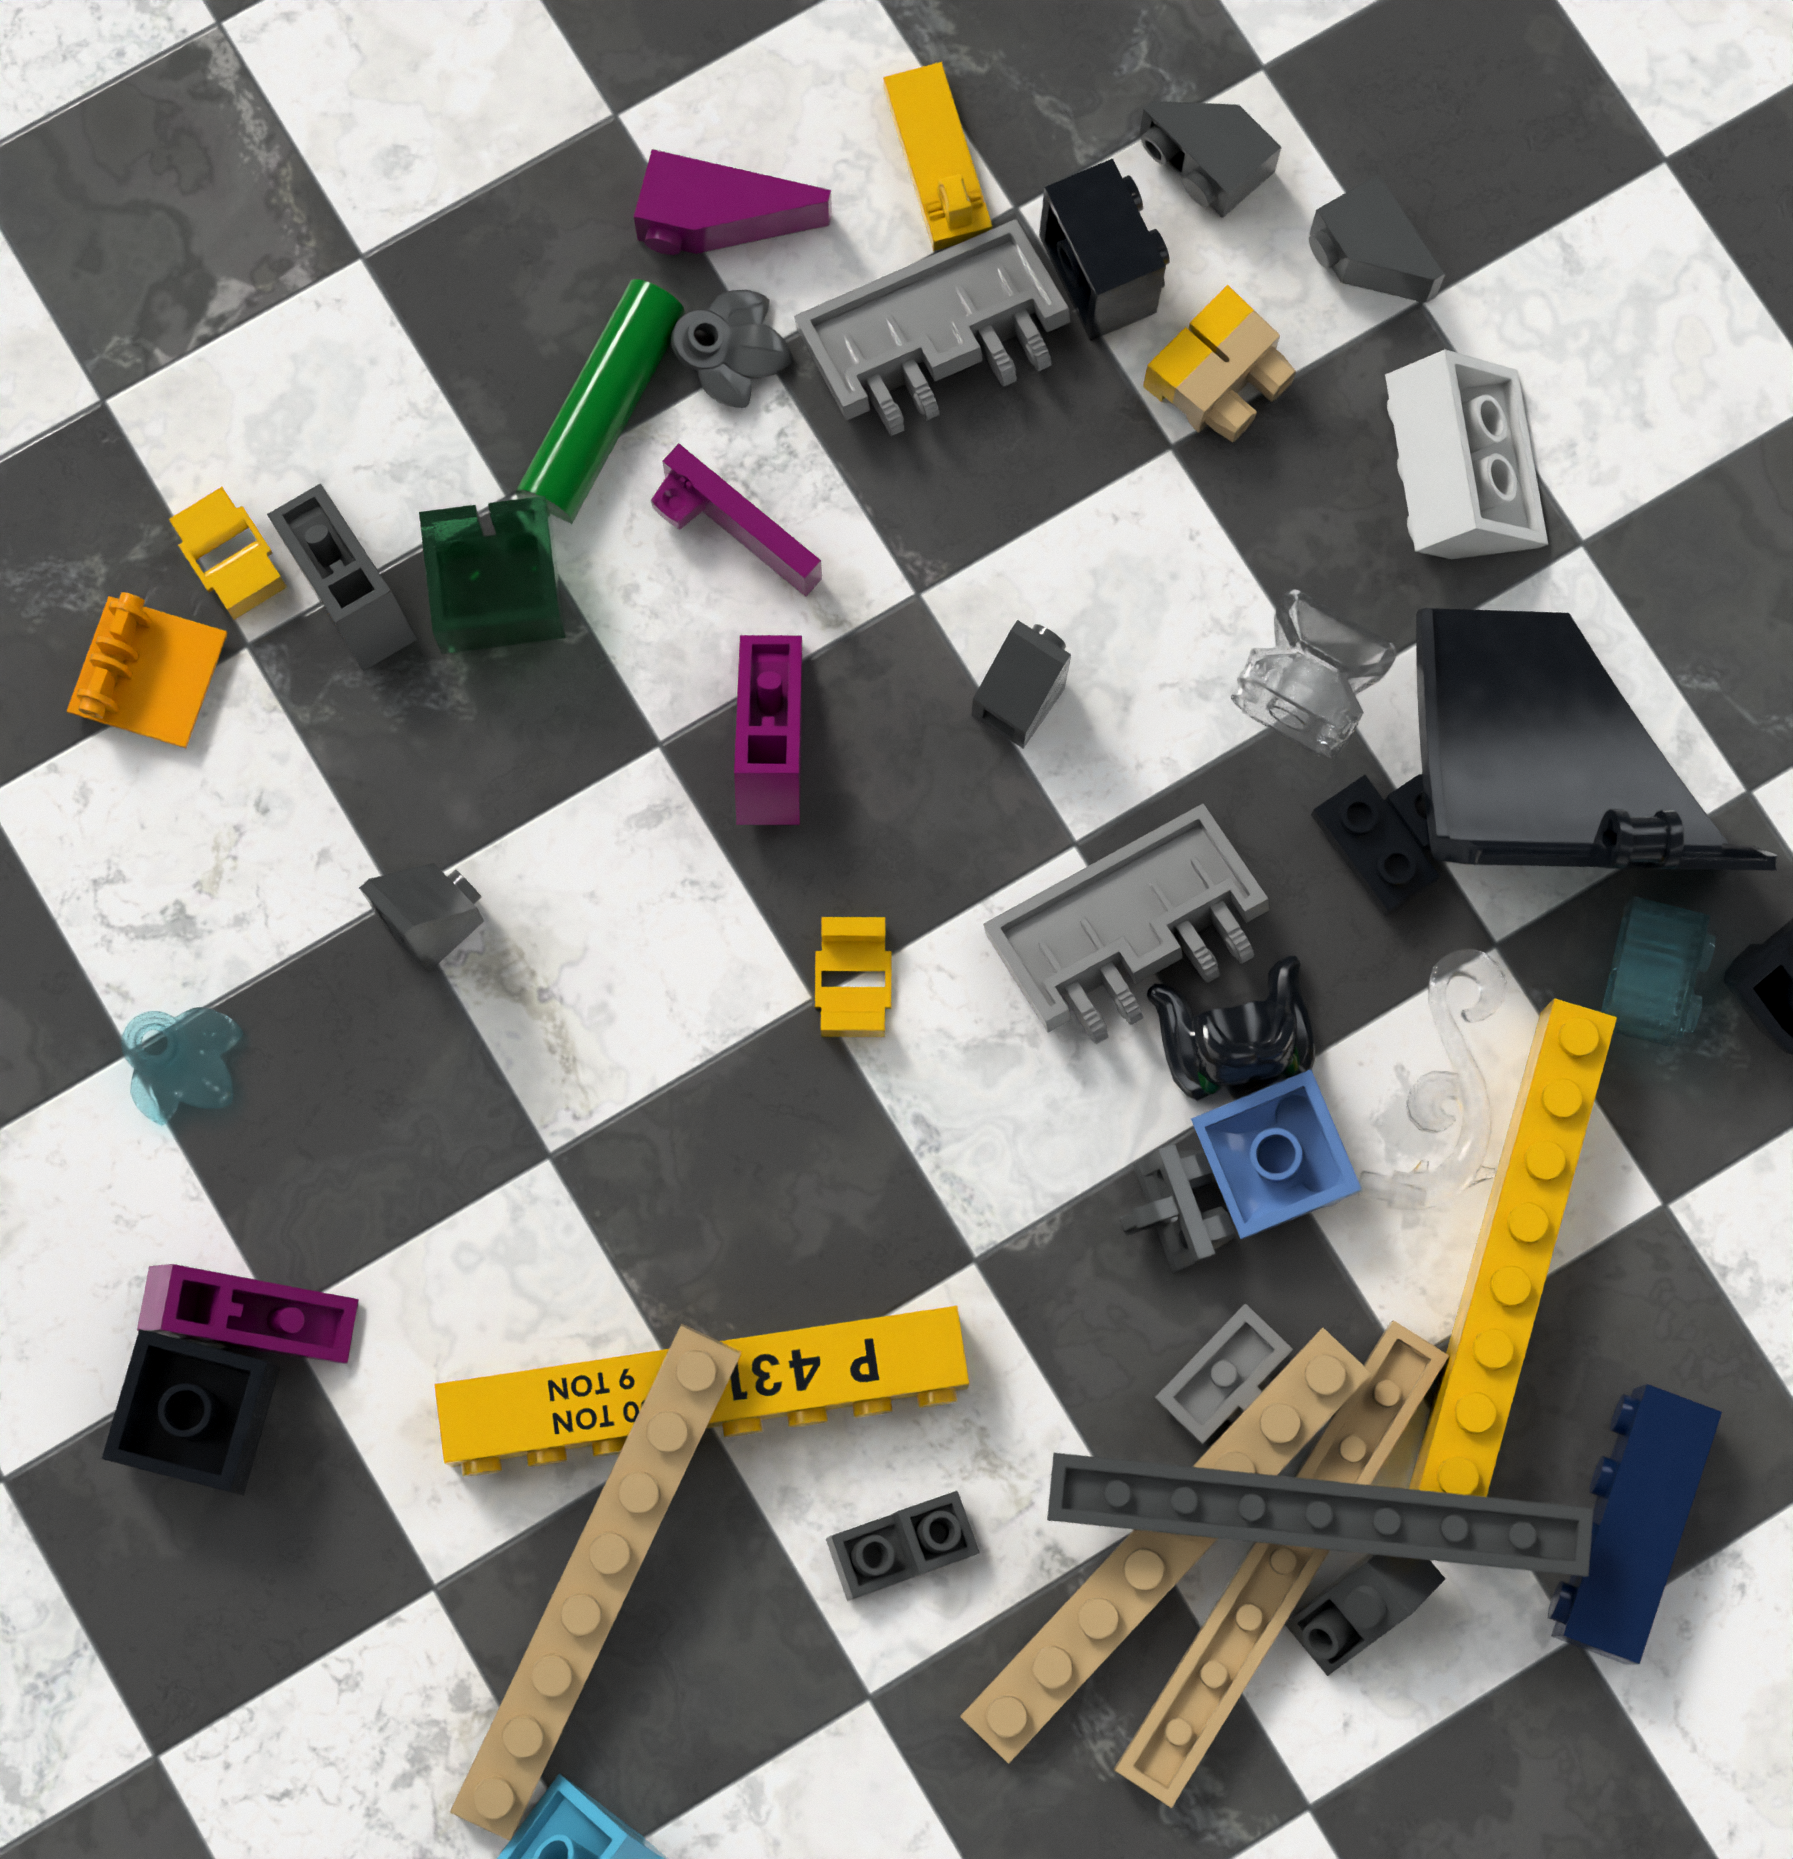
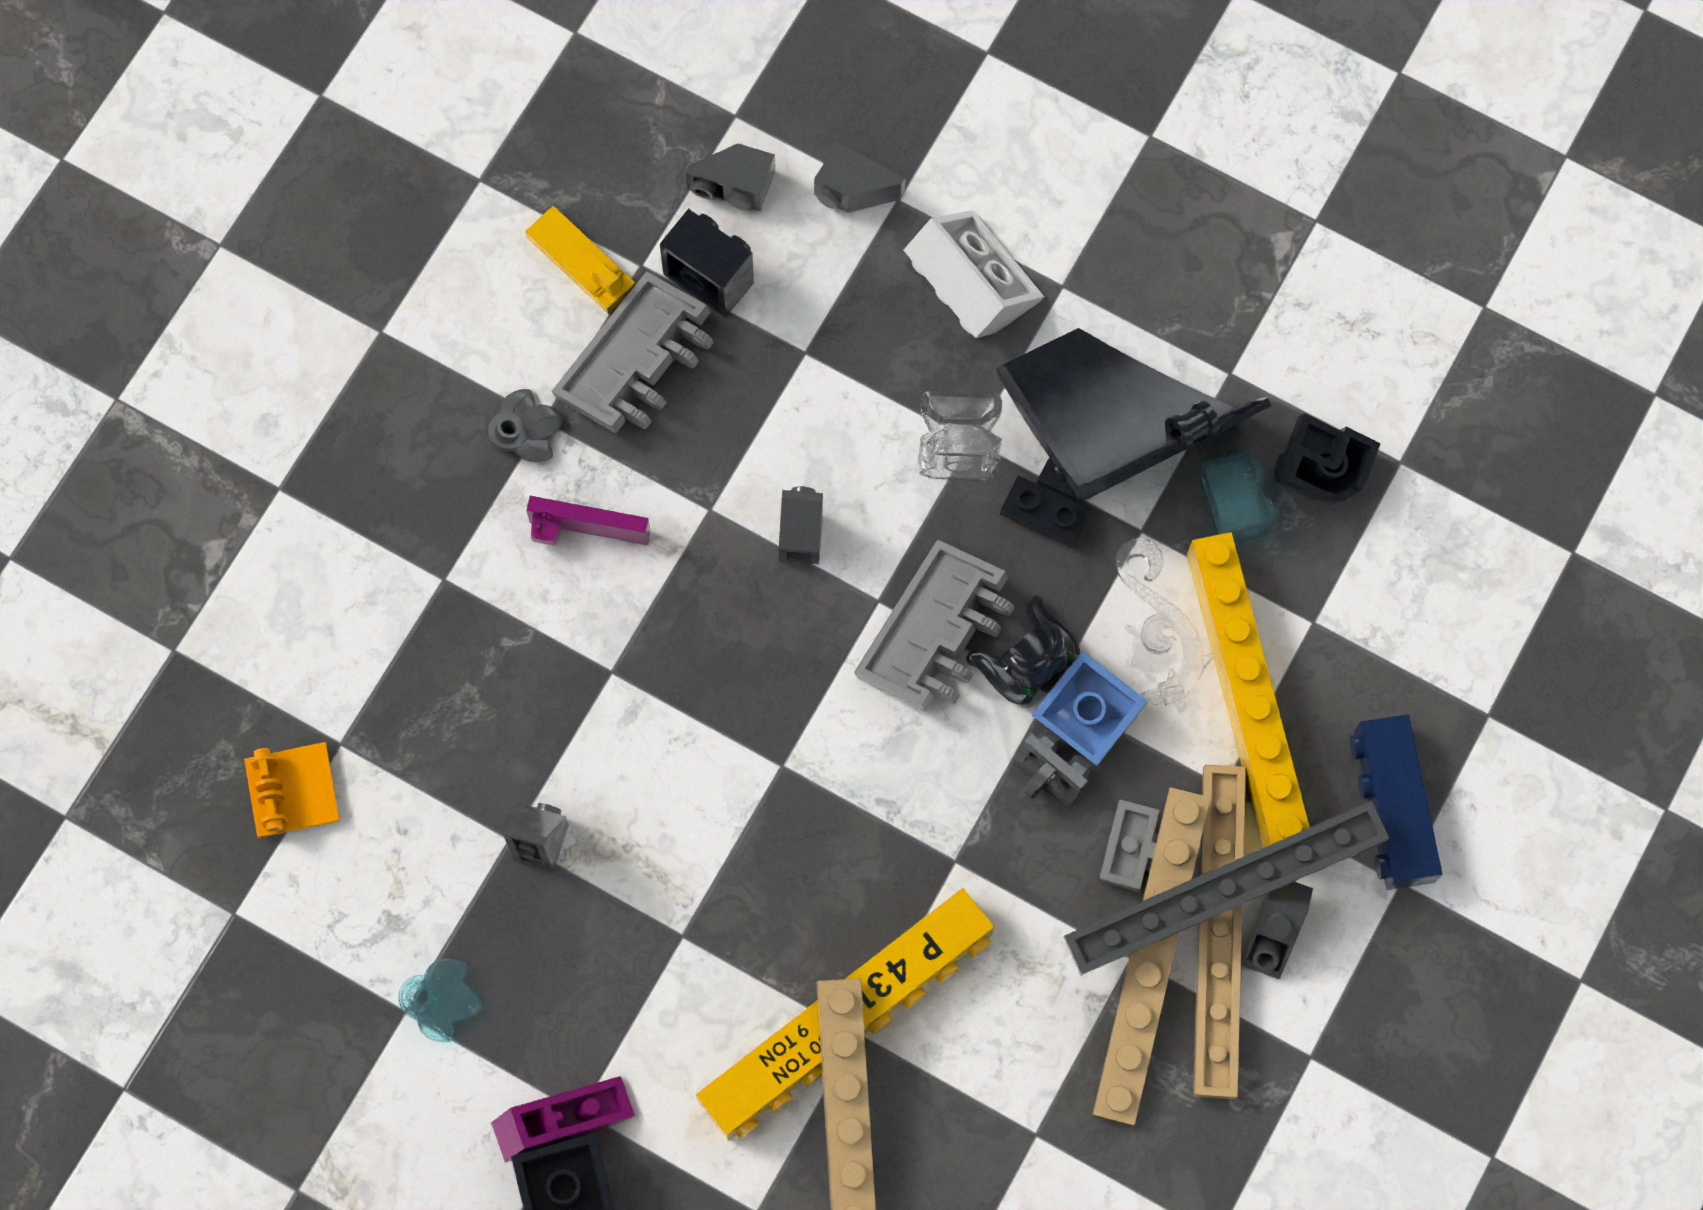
camera: 30 degrees left, 5 degrees down
yellow piece [169,487,287,620] -> none
dark grey slope [267,483,418,671] -> none
clear green piece [419,496,566,654] -> none
green brick [516,279,685,524] -> none
magenta slope [633,149,832,255] -> none
magenta slope [734,635,802,825] -> none
yellow piece [815,917,892,1037] -> none
dark grey slope [826,1490,980,1601] -> none
tan hips [1143,285,1296,442] -> none

